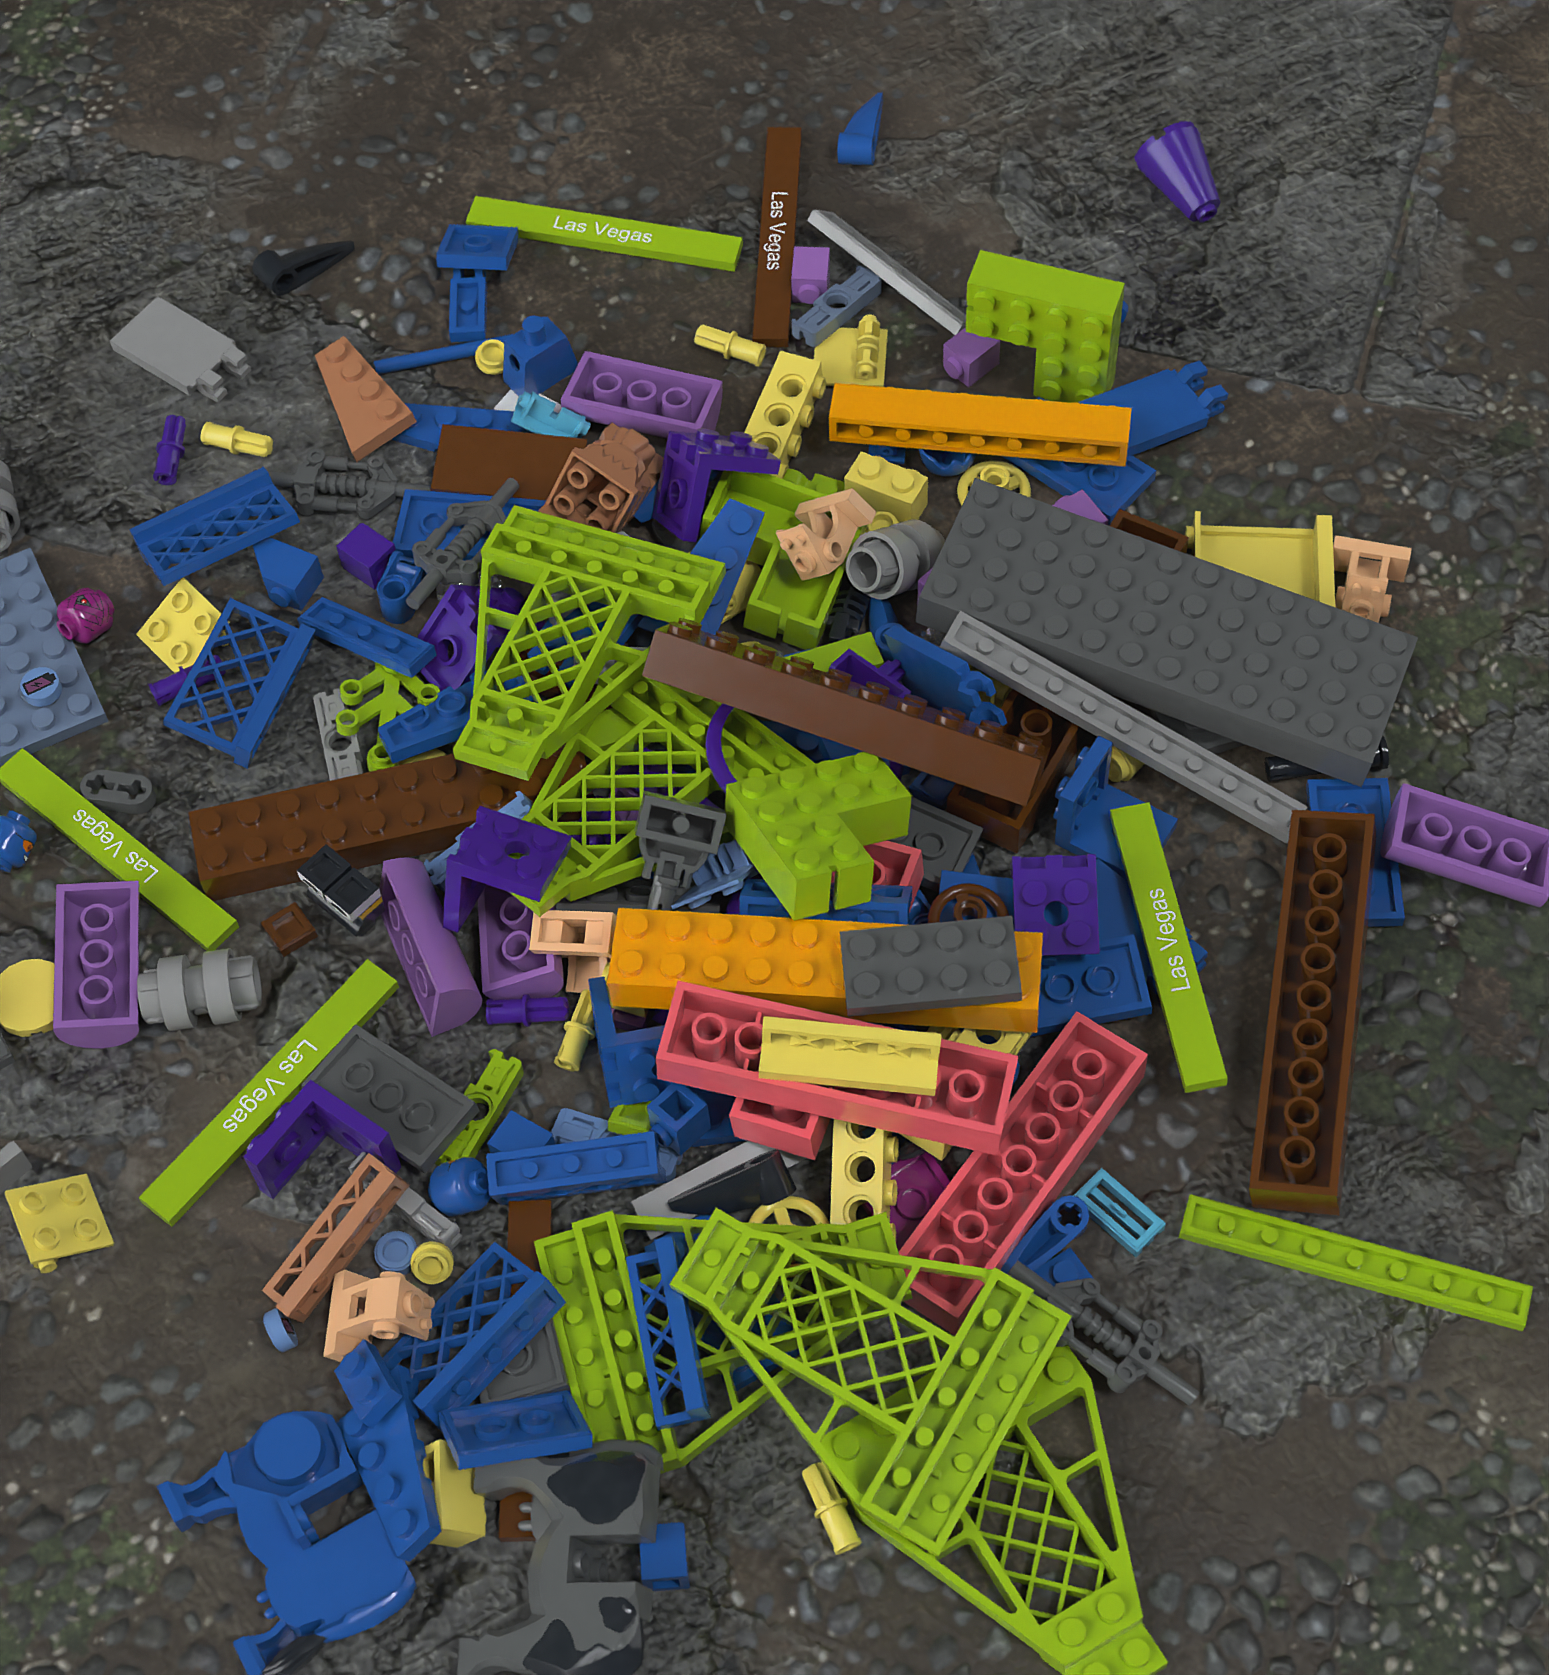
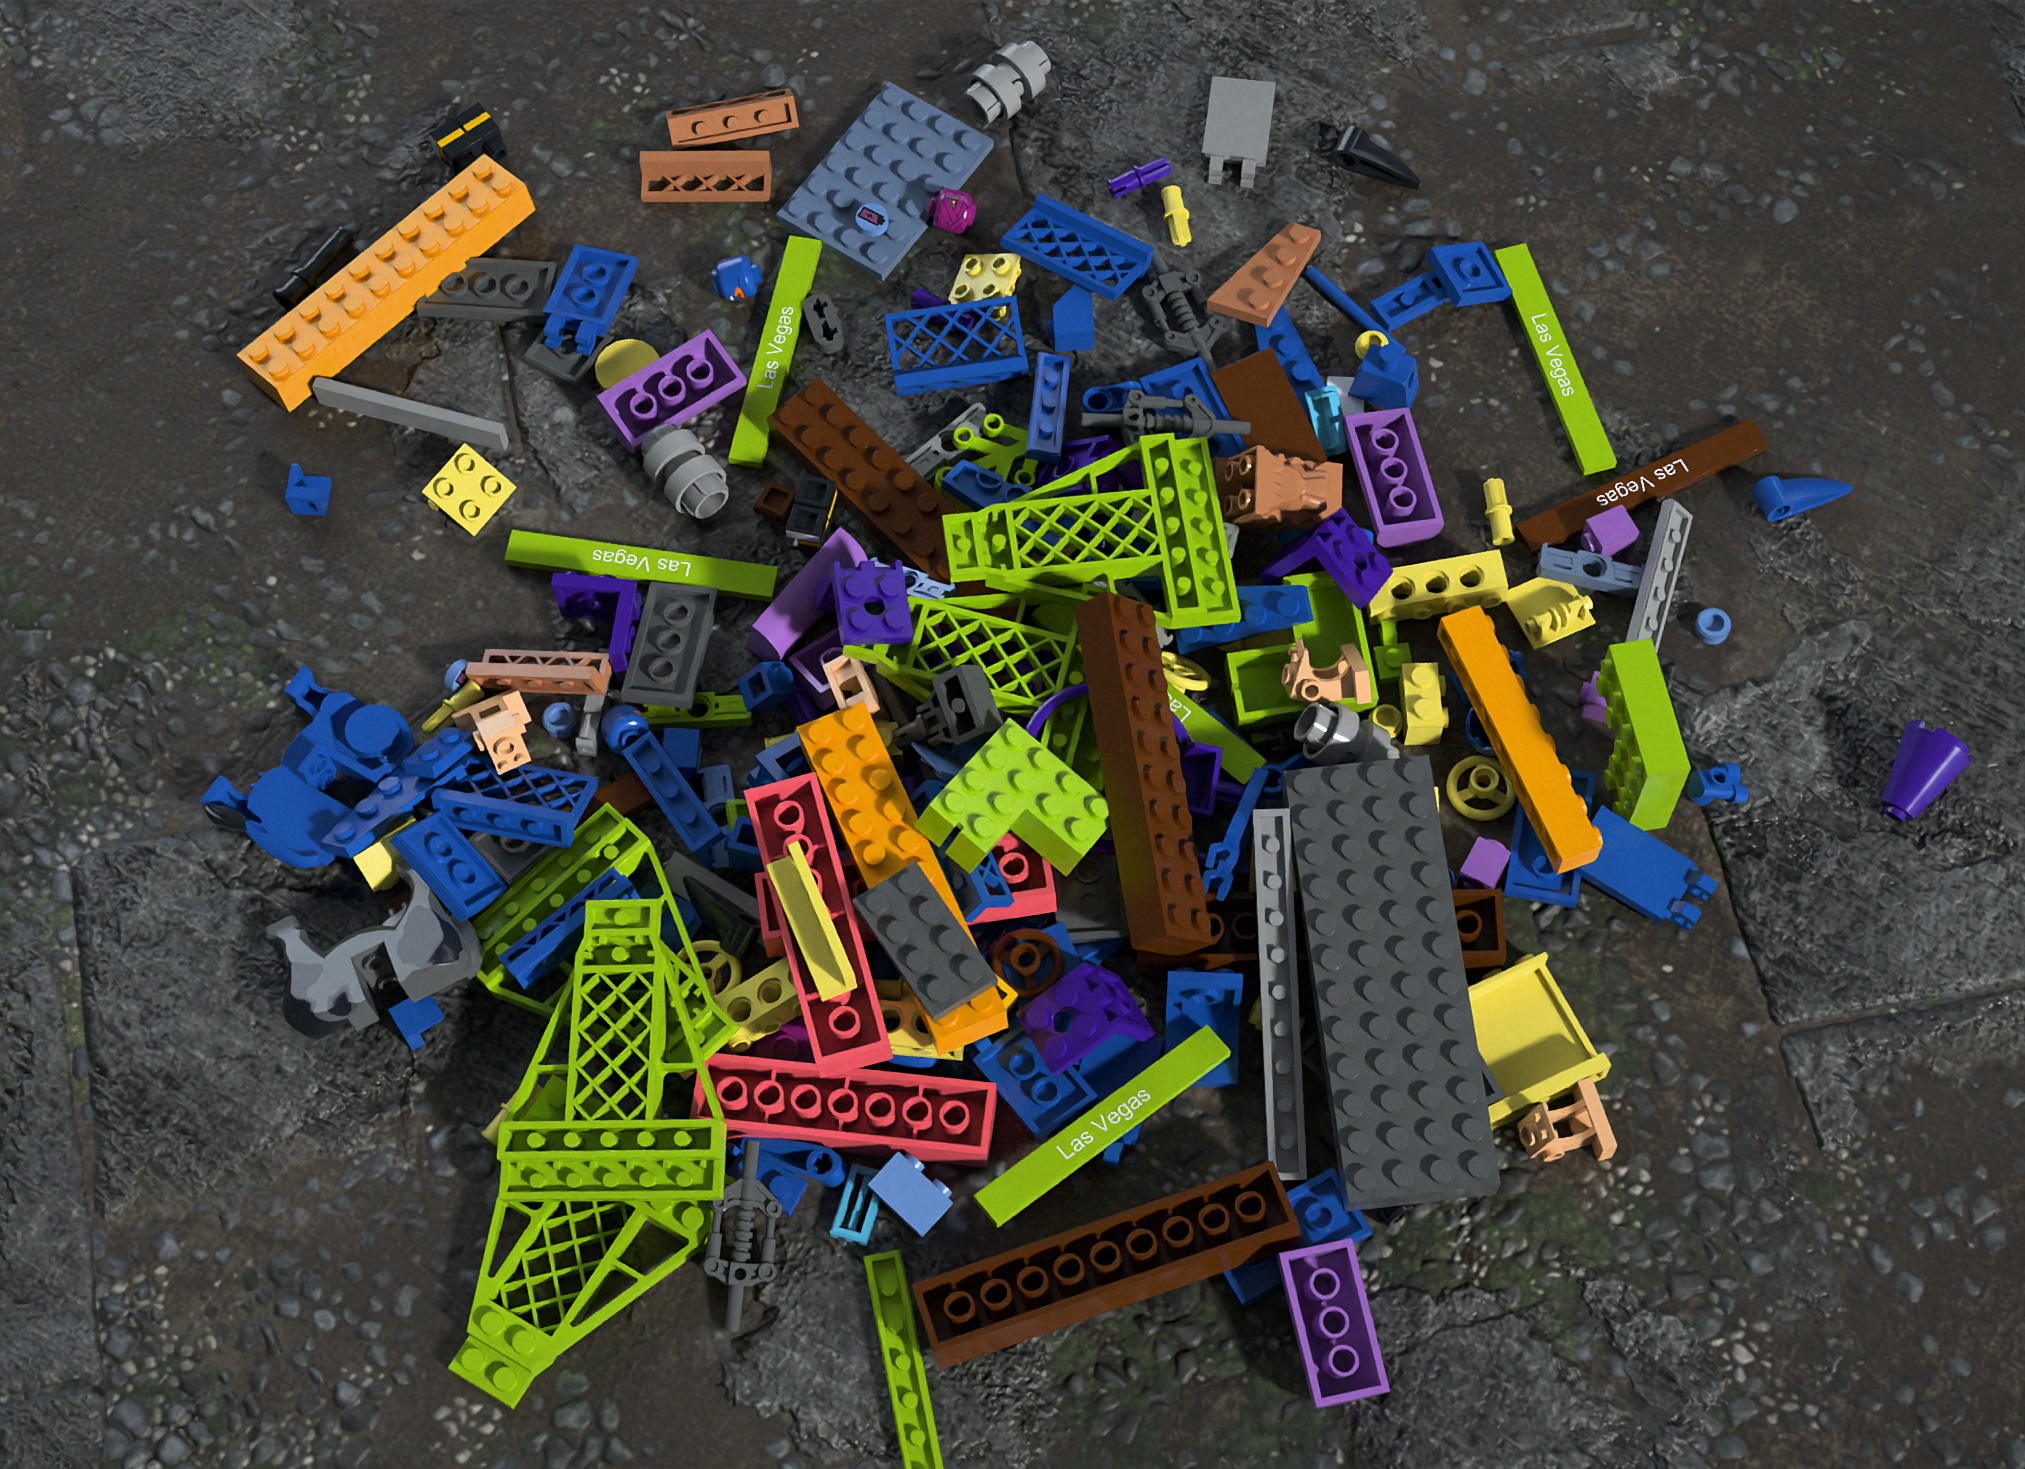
camera: 60 degrees right, 5 degrees up
dark purple panel [336,523,396,590] -> none
light yellow plate [410,1241,454,1284] -> none
none -> light yellow axle [421,680,485,739]
none -> blue brick [737,662,794,712]
none -> medium blue brick [866,1151,953,1238]
none -> medium blue tile [1694,608,1731,644]

